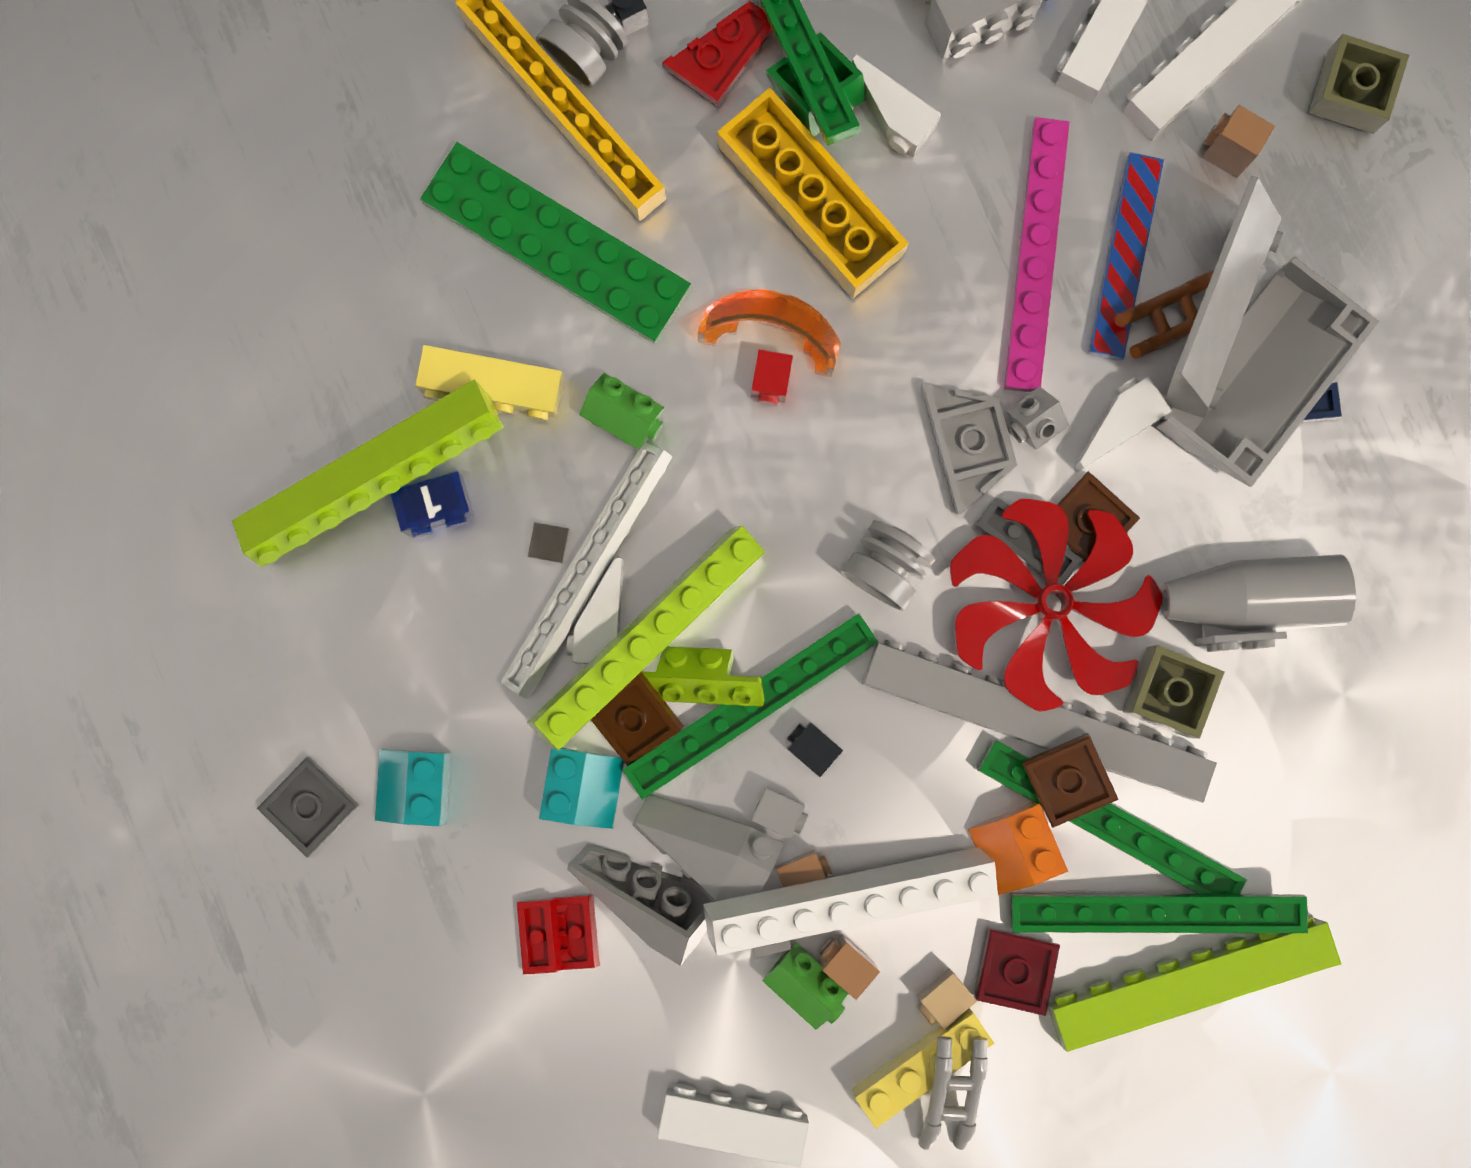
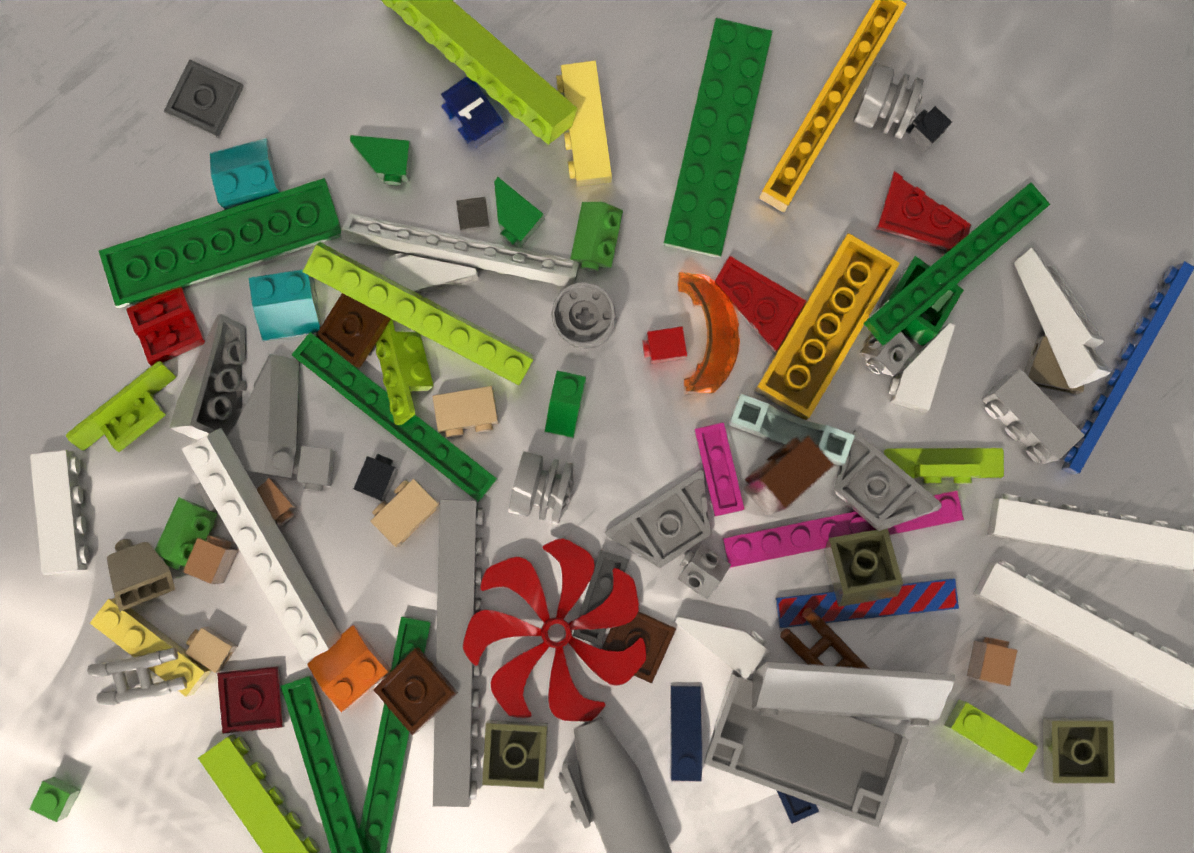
camera: 75 degrees right, 0 degrees up
none -> lime bracket [66,361,176,452]
none -> green plate [98,178,342,308]
none -> dark tan torso [107,539,175,611]
none -> green slope [350,135,413,185]
none -> tan brick [370,479,440,547]
none -> tan brick [432,386,499,437]
none -> green slope [494,177,545,247]
none -> green slope [544,370,586,438]
none -> light grey wheel [551,282,617,349]
none -> dark blue slope [670,686,702,781]
none -> dark pink plate [694,422,745,517]
none -> red wing [714,256,806,353]
none -> light aqua arch [728,394,855,466]
none -> reddish brown brick [743,436,834,515]
none -> olive brick [824,528,903,607]
none -> light grey wing [834,430,942,531]
none -> light grey brick [860,332,916,376]
none -> lime bracket [883,448,1004,484]
none -> lime slope [944,699,1038,773]

